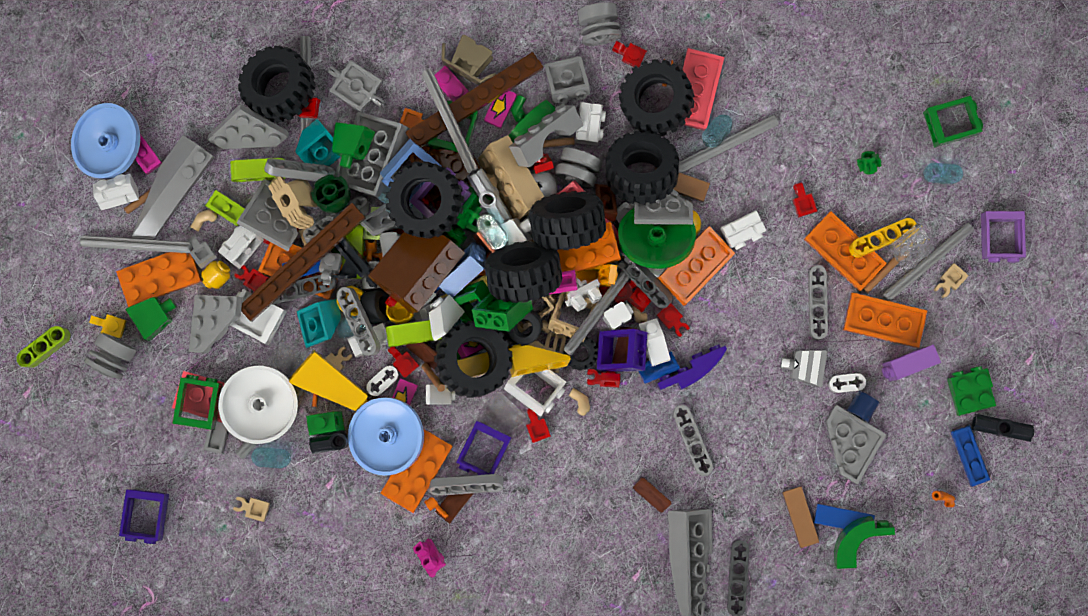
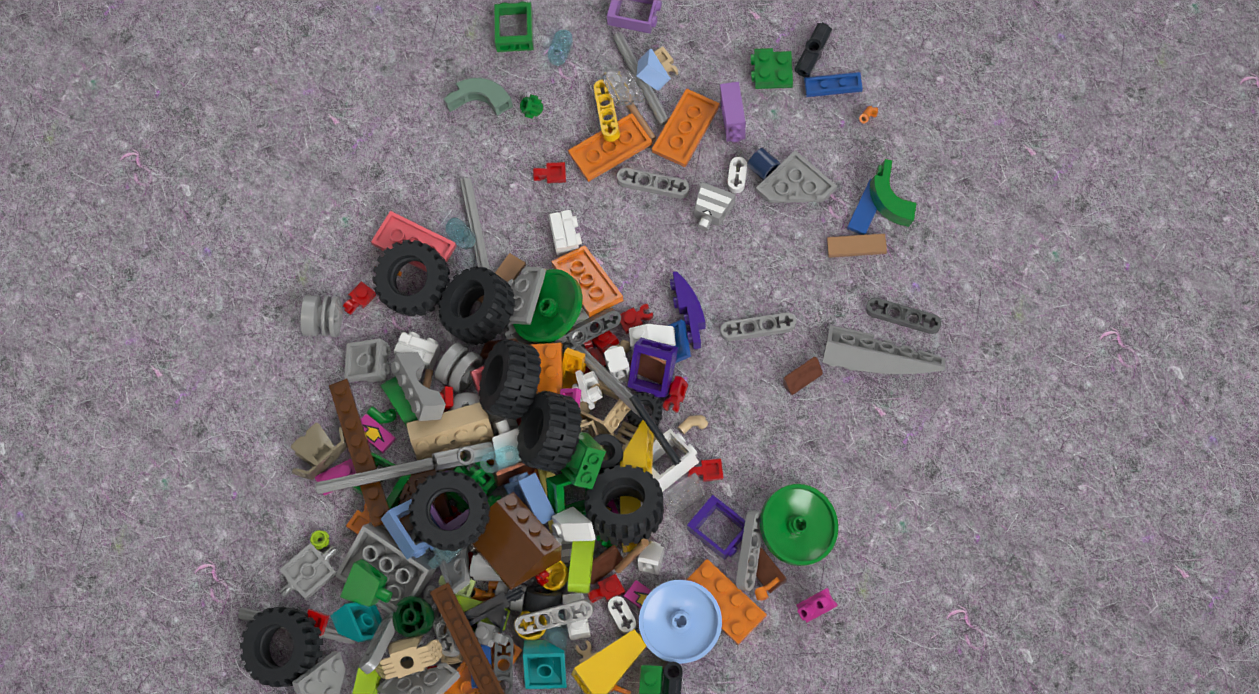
camera: 70 degrees left, 15 degrees down
none -> lime plate [310,530,330,550]
none -> sand green arch [444,78,513,116]
none -> black bar [629,394,681,466]
none -> light blue slope [636,49,671,90]
none -> green dish [760,484,838,566]

